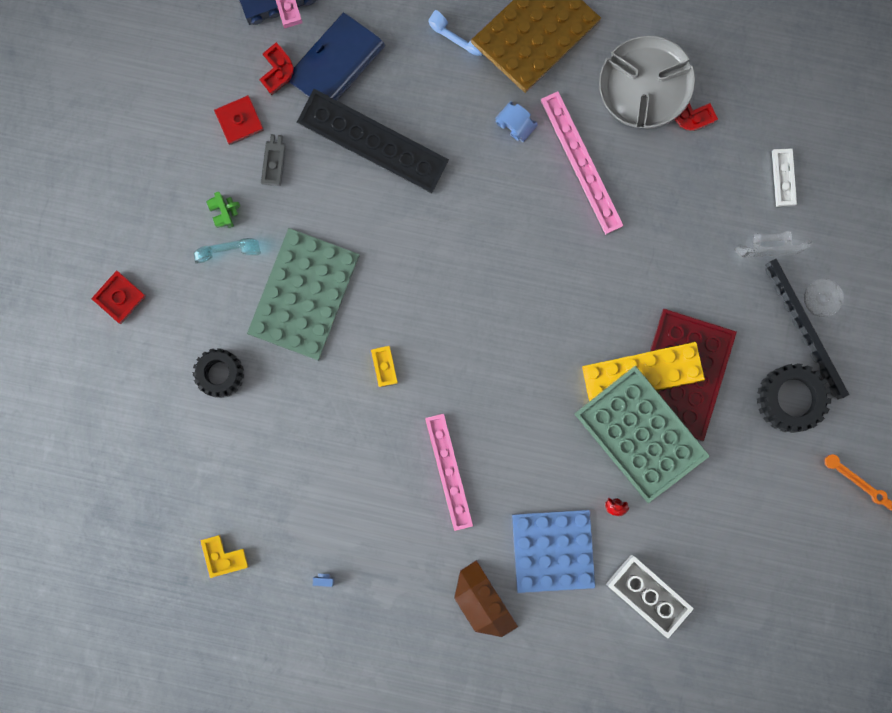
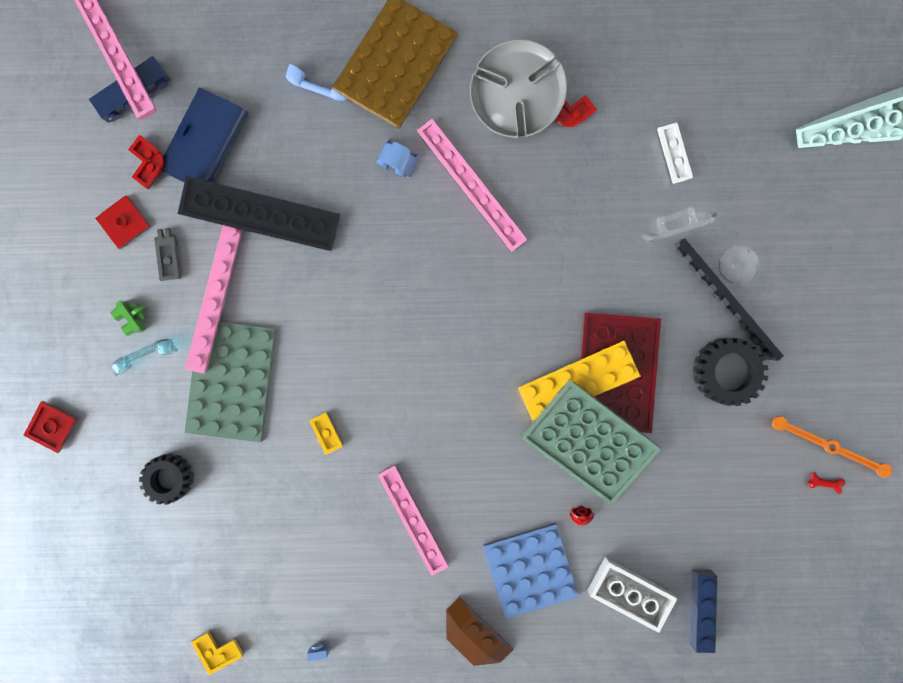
camera: 20 degrees left, 5 degrees up
none -> bright pink plate [185,225,243,374]
none -> dark blue brick [690,570,718,653]
none -> red piece [808,472,846,494]

